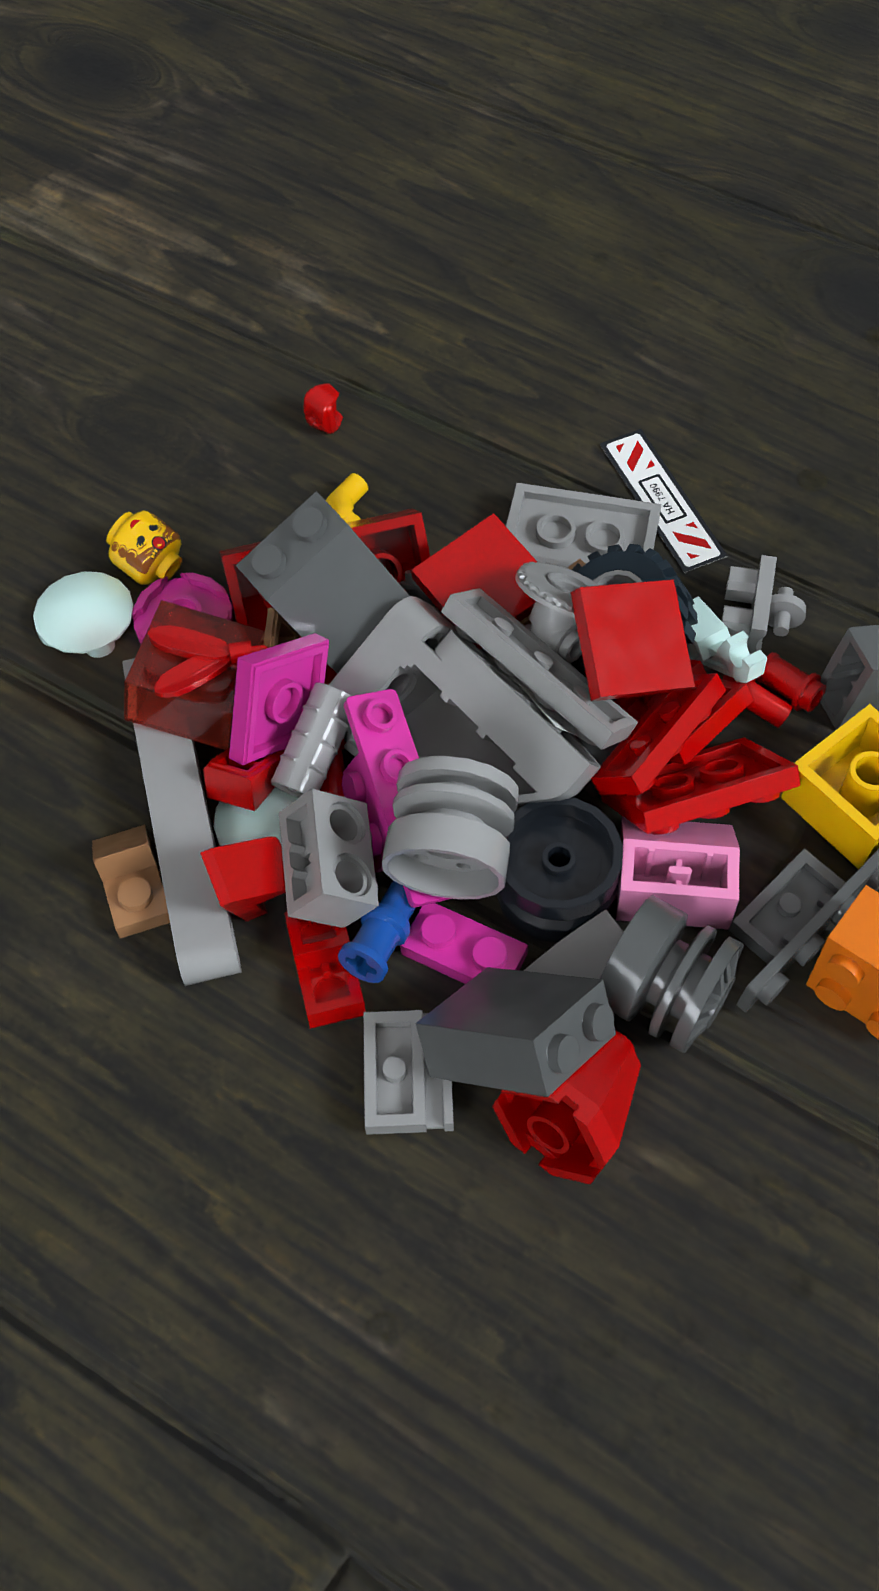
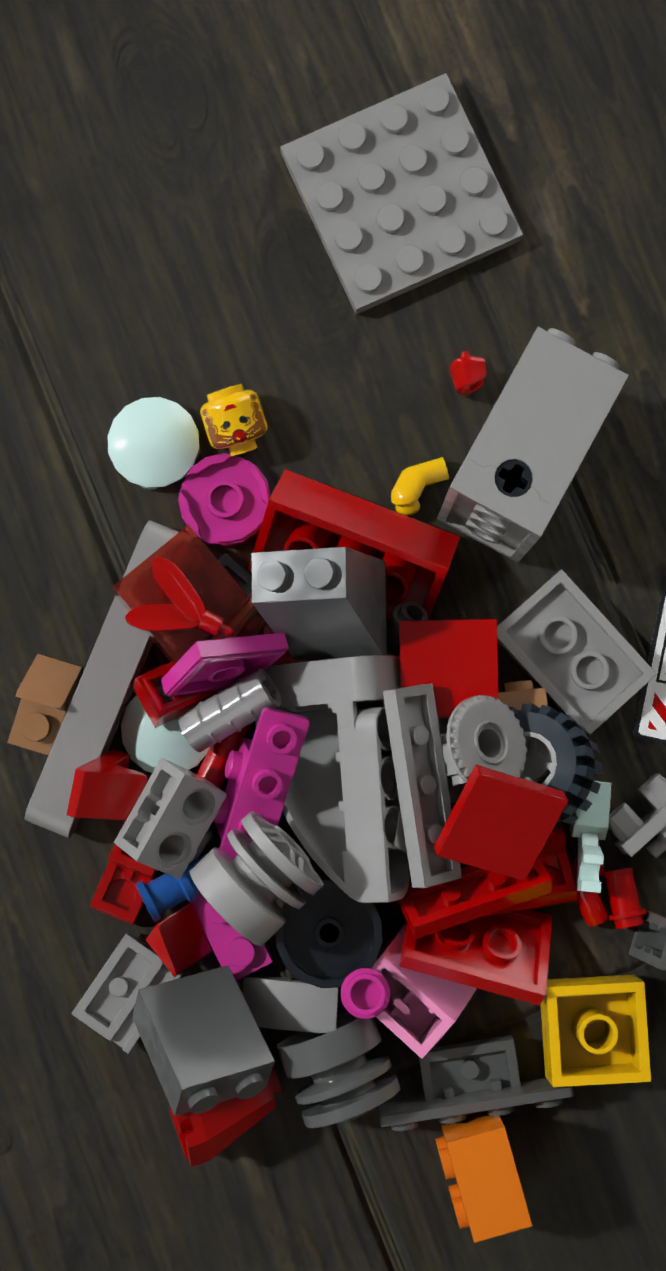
camera: 35 degrees right, 25 degrees up
none -> red slope [146,903,212,978]
none -> light grey plate [280,73,523,315]
none -> dark pink plate [341,968,390,1019]
none -> light grey gear [437,327,629,563]

